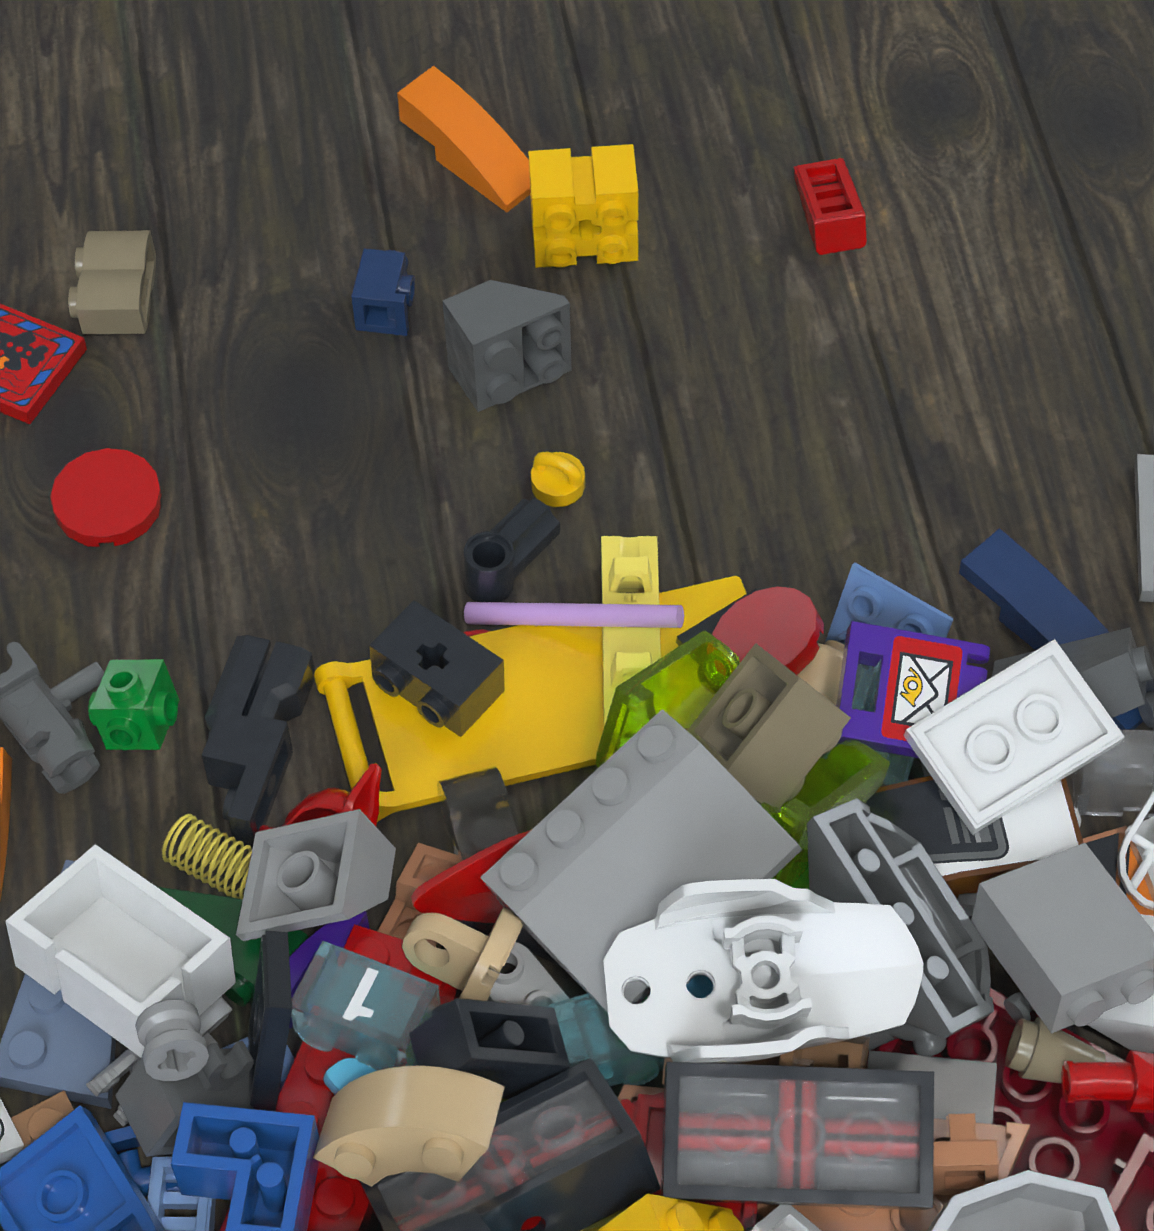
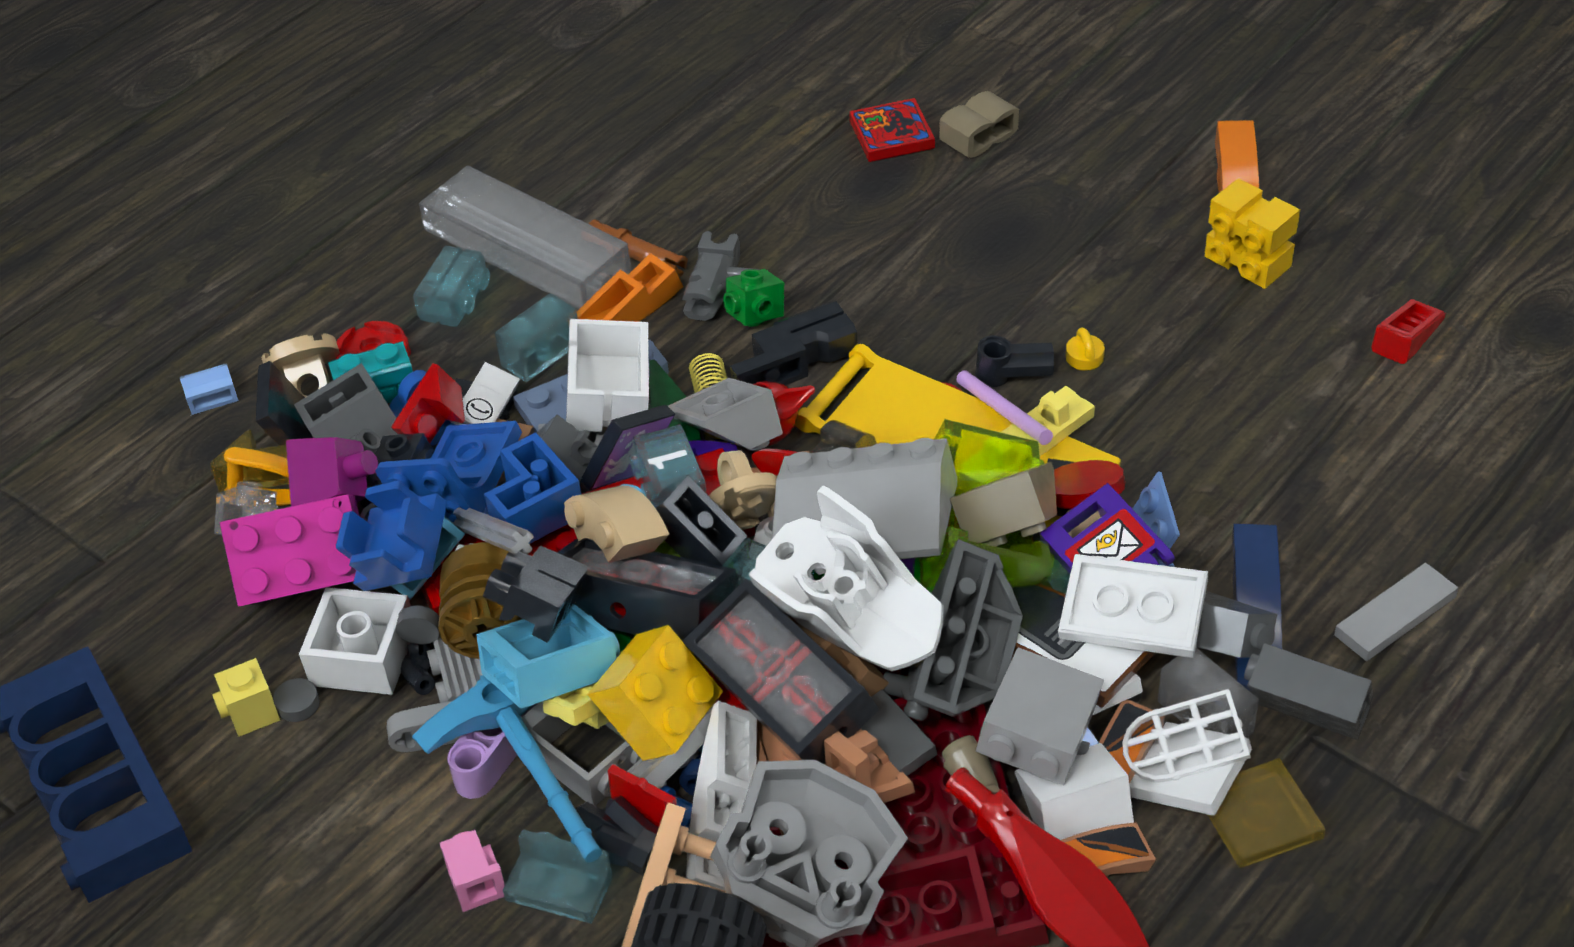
camera: 50 degrees right, 10 degrees down
red tile [50,448,162,547] -> none
light grey wheel [135,1000,209,1081] -> none
dark blue brick [351,248,415,336] -> none
black brick [369,600,505,737] -> none
dark grey slope [442,280,572,412] -> none

